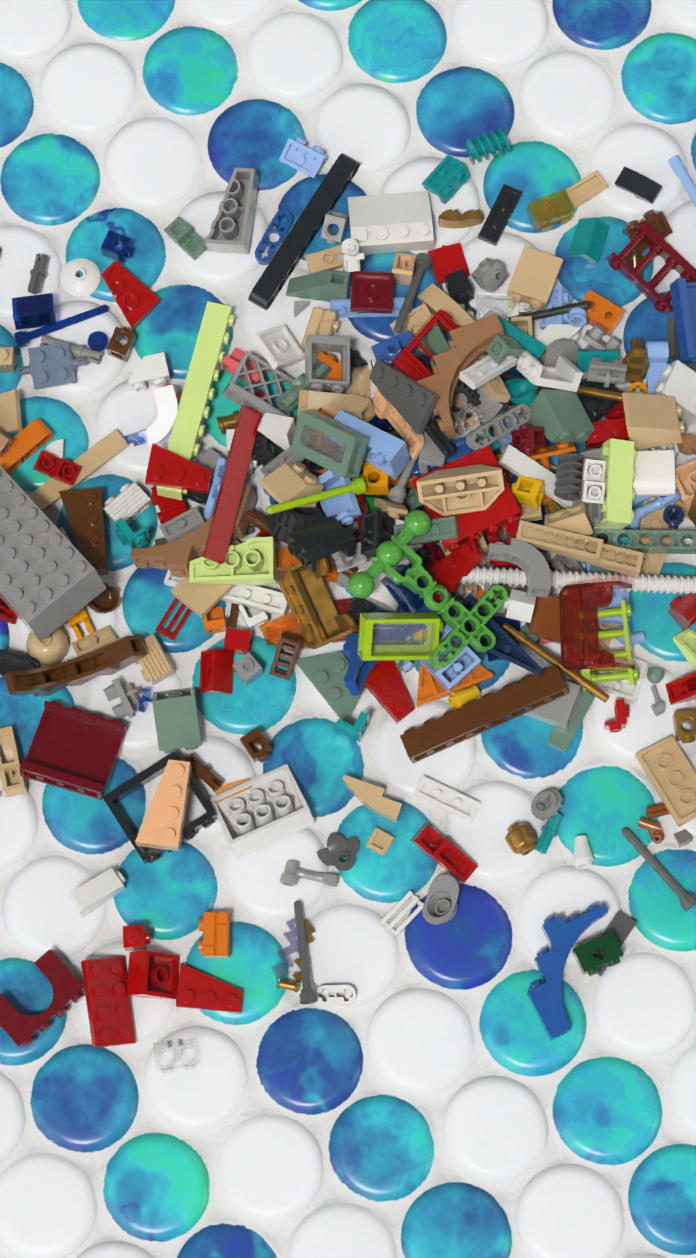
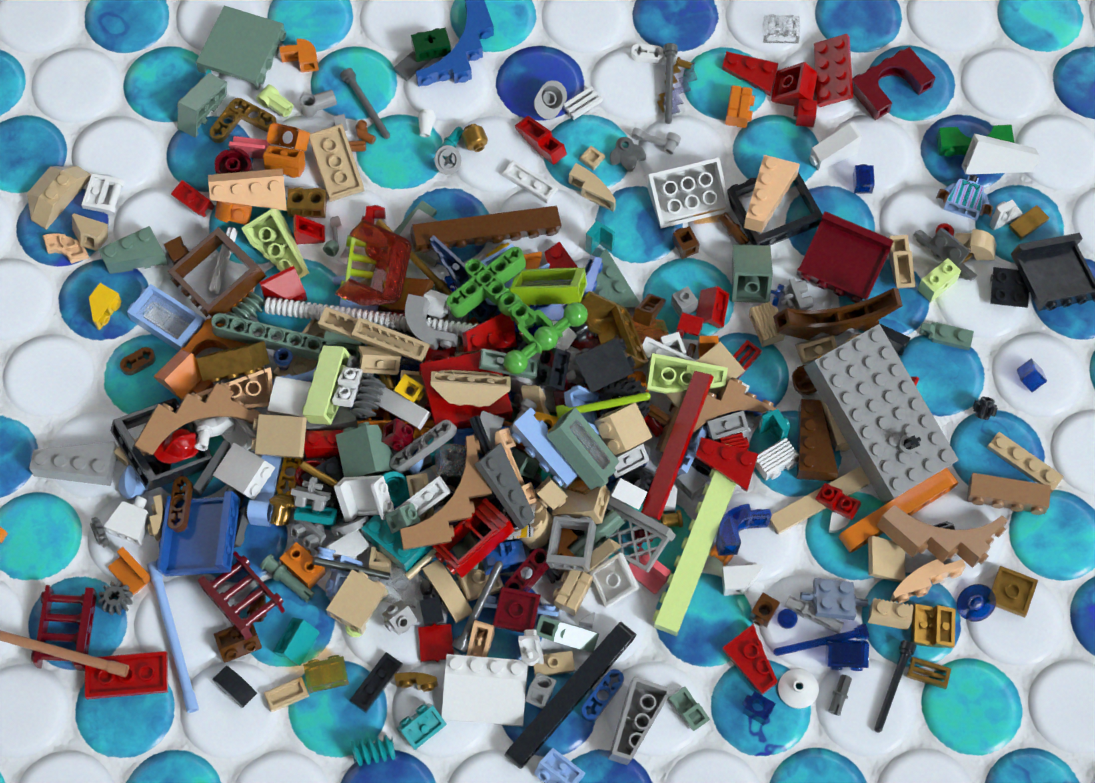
camera: 175 degrees left, 10 degrees down
none -> sand green pin [260,554,315,603]
none -> dark red beam [504,548,549,592]
none -> tan slope [584,538,621,573]
none -> clear blue brick [853,164,875,194]

